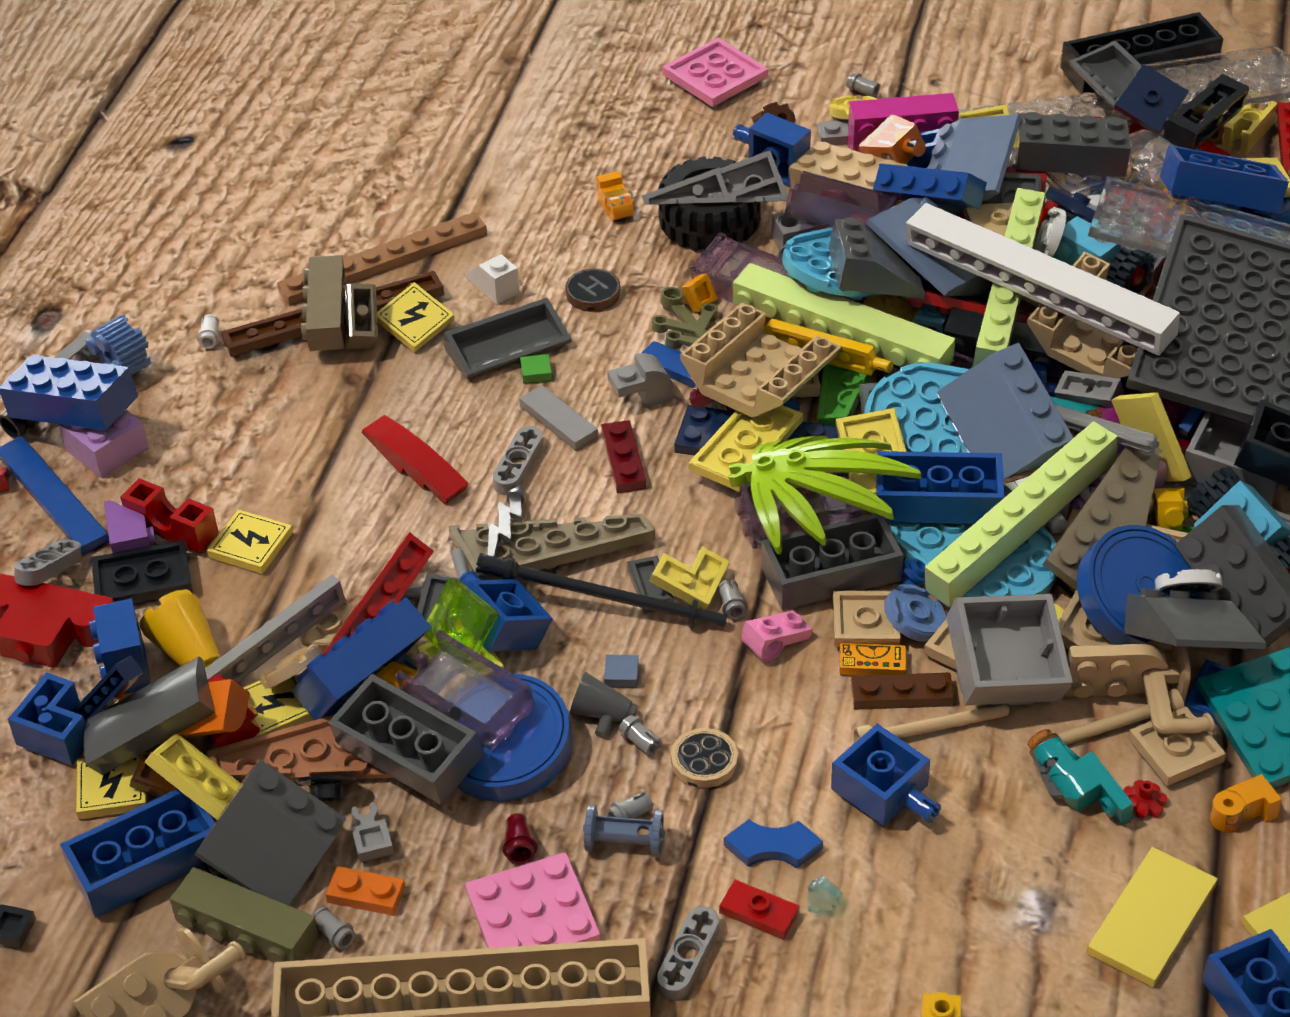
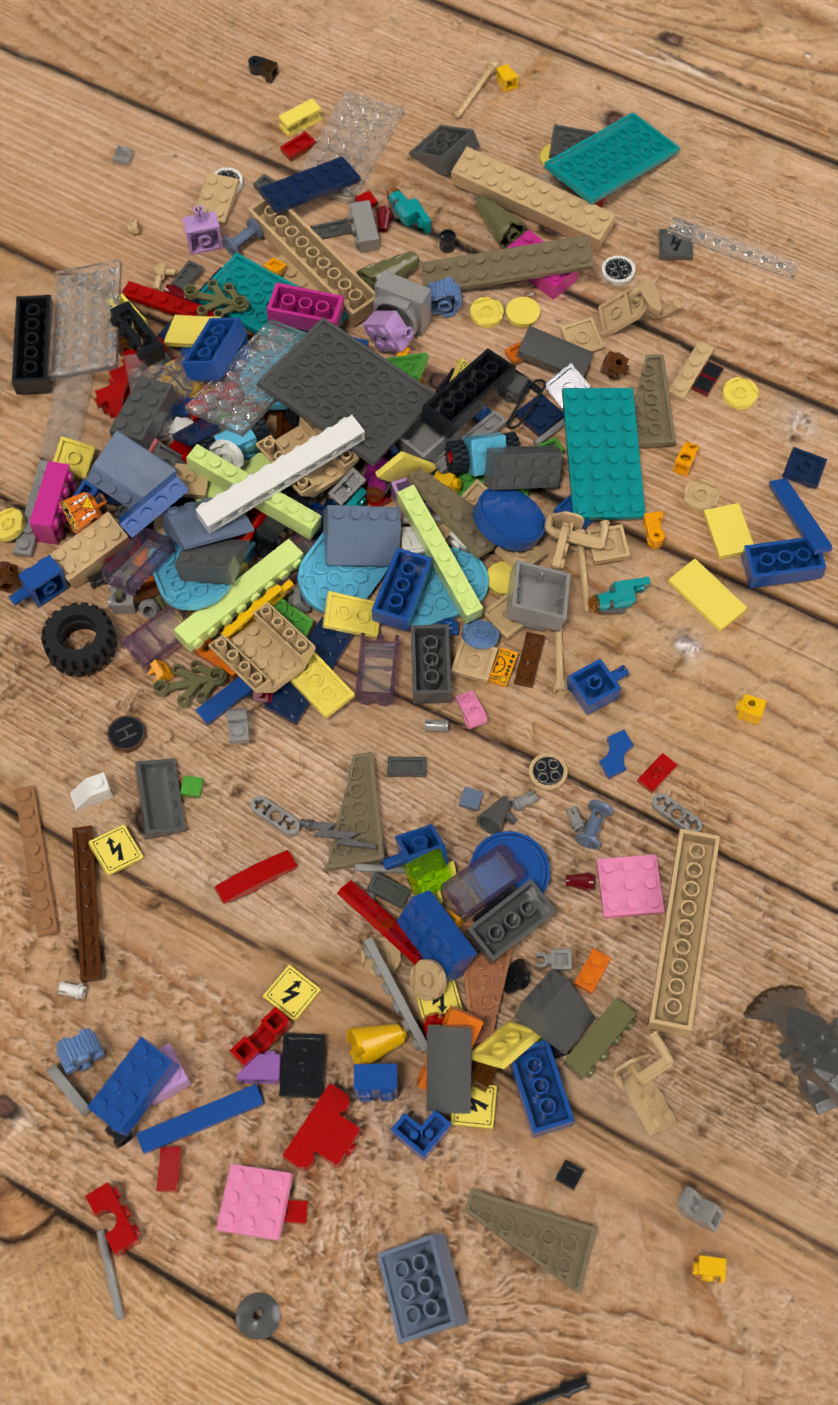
camera: 75 degrees left, 20 degrees up
light grey beam [14,540,81,586] -> none
dark blue piece [73,656,144,724] -> none
dark tan brick [301,255,346,351] -> none
light grey pin [313,906,355,949] -> none
dark tan brick [344,283,378,350] -> none
black bar [475,553,727,628] -> none
light grey tile [519,385,598,450] -> none
light orange leg [596,171,634,221] -> none
dark red plate [601,420,646,493] -> none
light grey wedge [642,150,789,205] -> none
light yellow plate [649,546,730,610] -> none
lime plant [728,436,922,555] -> none
clear light blue plate [807,875,843,913] -> none
light grey axle [1055,404,1160,453] -> none
dark grey slope [1069,41,1142,112] -> none
dark blue plate [1113,64,1189,136] -> none
red plant [1123,780,1167,818] -> none
dark grey slope [1124,588,1267,650] -> none
white tile [1155,569,1223,596] -> none

